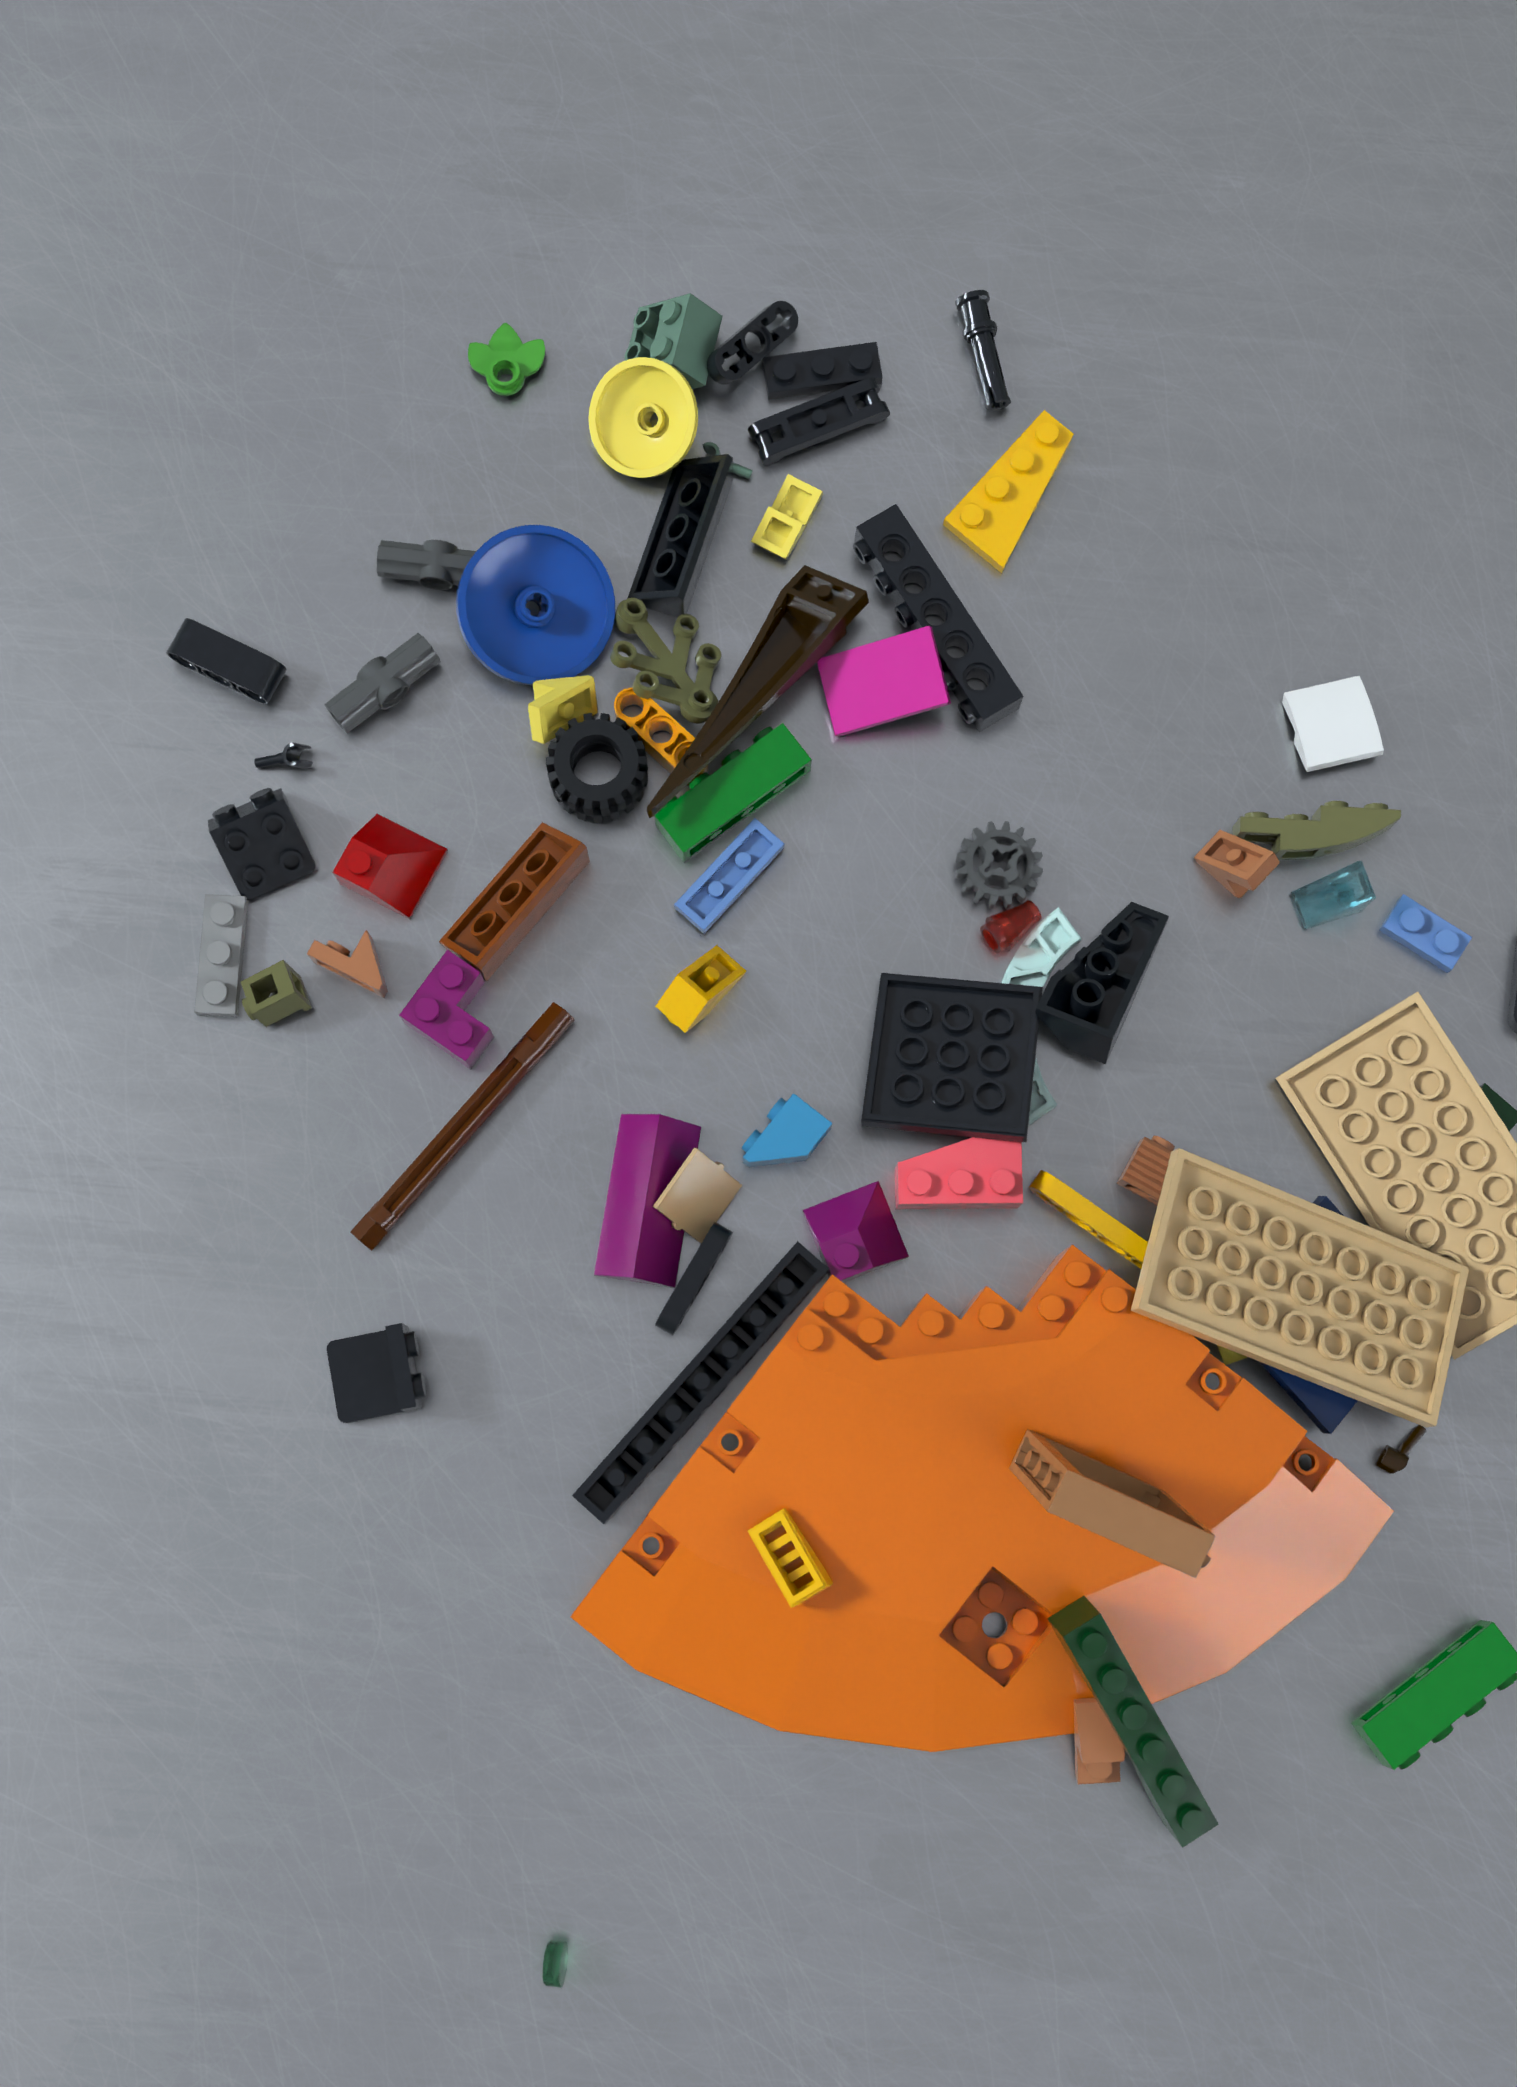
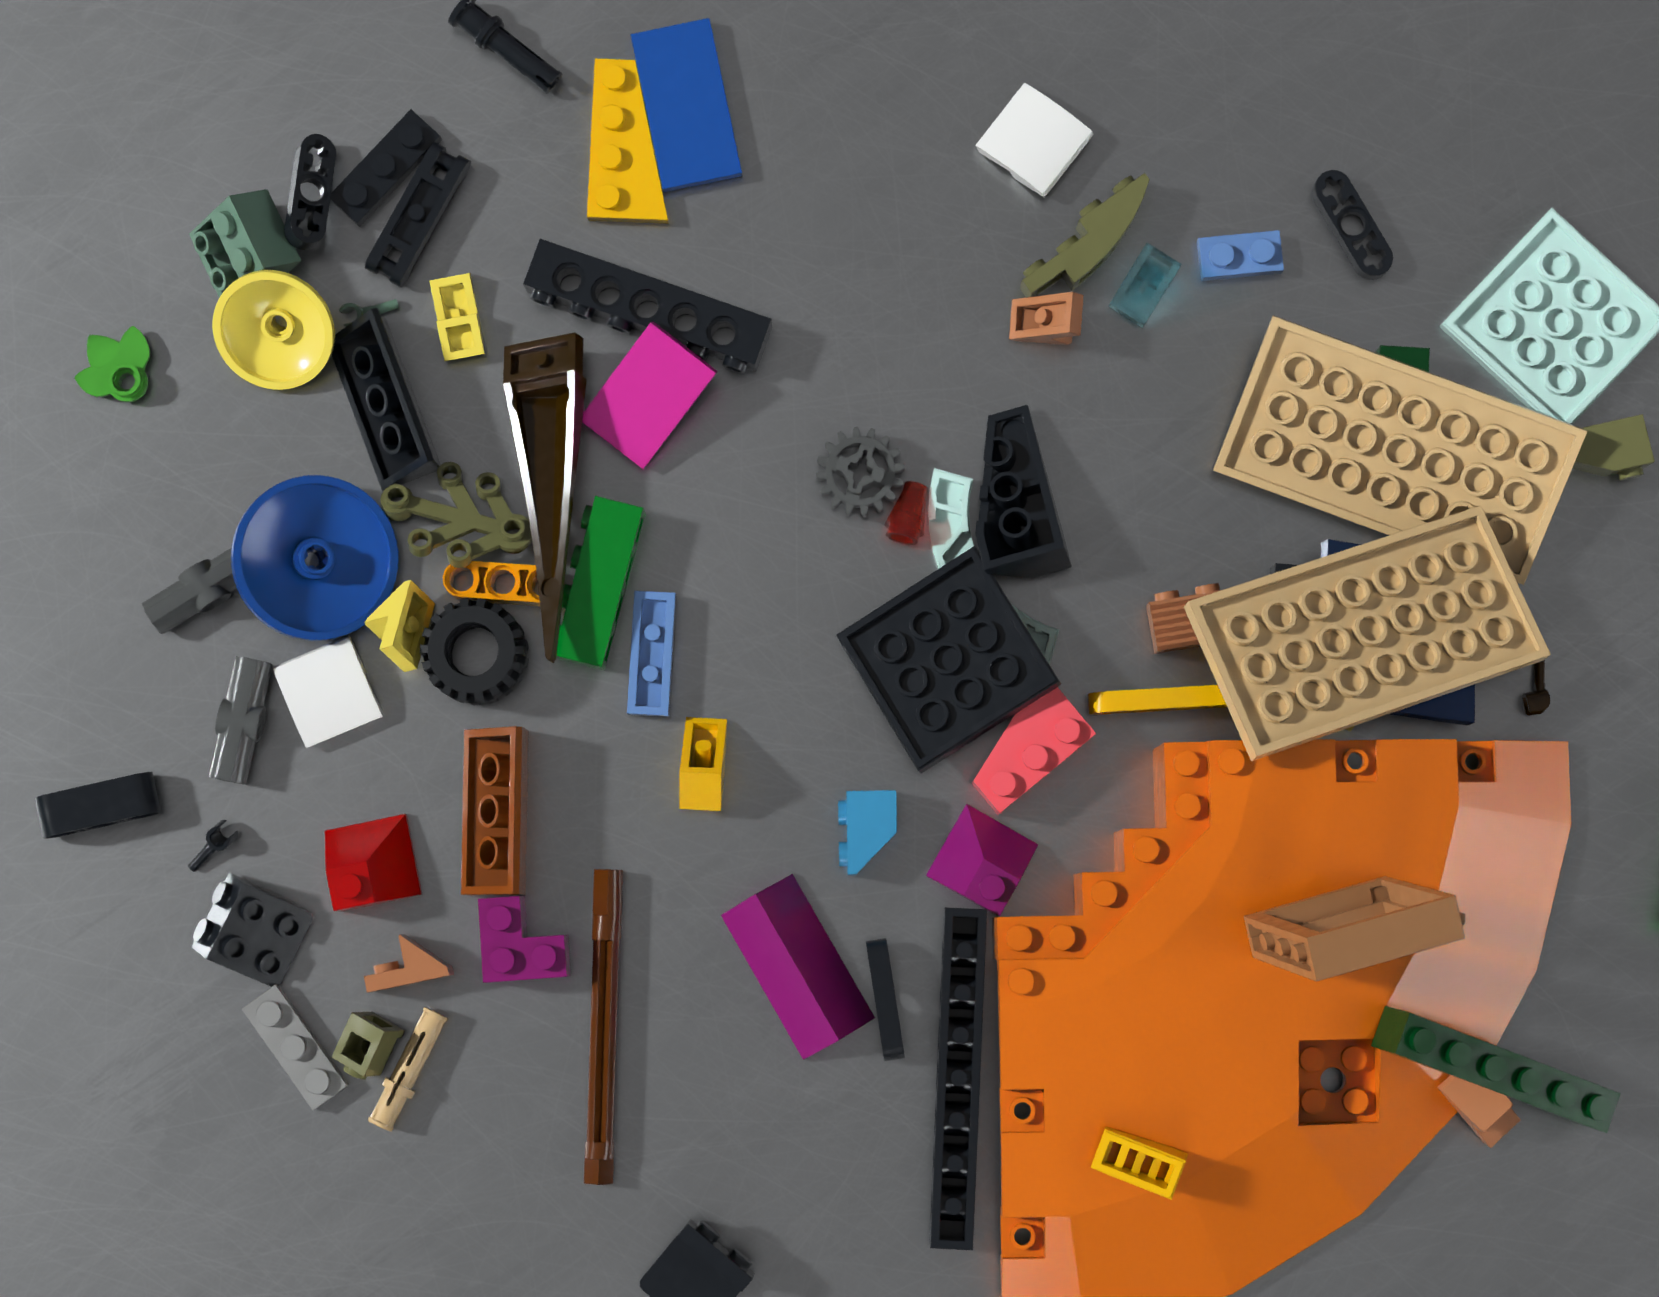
camera: 30 degrees left, 5 degrees up
tan piece [653,1147,742,1243] -> none
none -> white slope [273,635,383,748]
none -> tan pin [368,1007,448,1132]
none -> blue tile [630,18,742,193]

